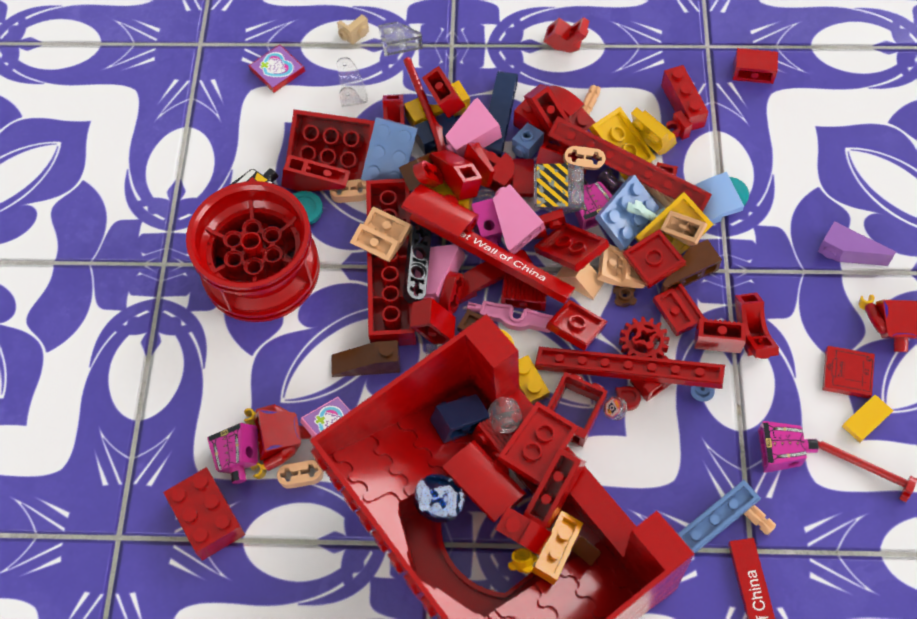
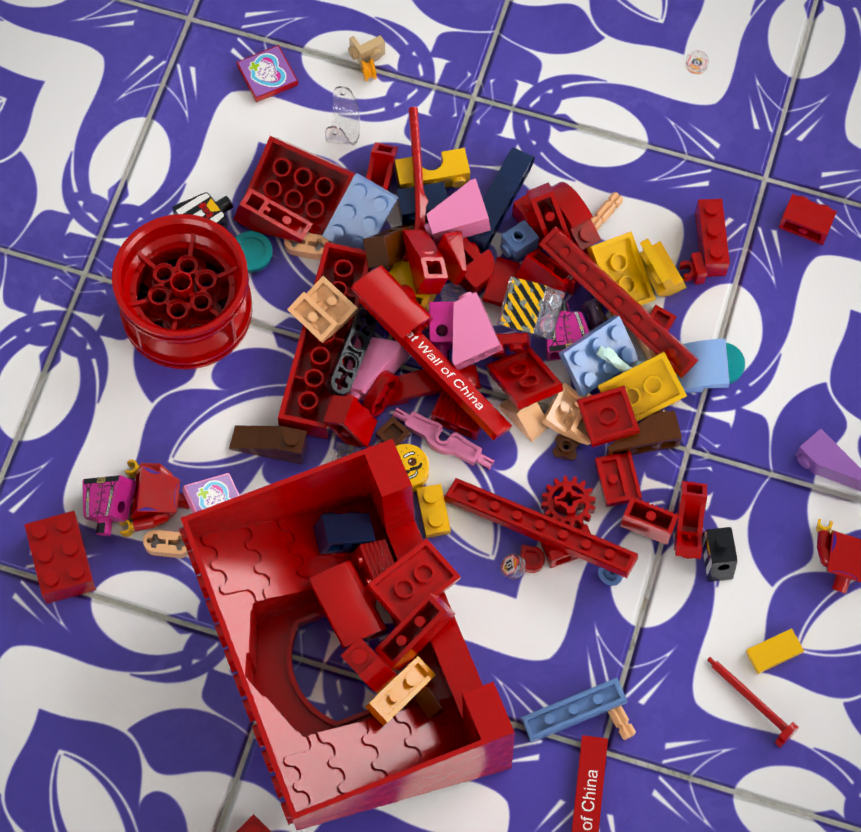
camera: 10 degrees right, 5 degrees up
clear slope [378,21,423,56] -> none
red beam [413,160,444,188] -> none
clear blue tile [413,474,465,523] -> none
red brick [422,66,466,118] -> none
clear head [488,397,522,434] -> none
yellow plate [508,548,538,574] -> none
red brick [543,17,590,53] -> none
red tile [546,299,607,351] -> none
red window [547,372,608,447] -> none
light nougat beam [563,146,605,170] -> none
light nougat slope [660,210,708,246] -> none
dark pink torso [758,421,818,473] -> none
red tile [822,346,875,399] -> none
none -> light orange bush [361,59,377,82]
none -> black torso [702,527,737,582]

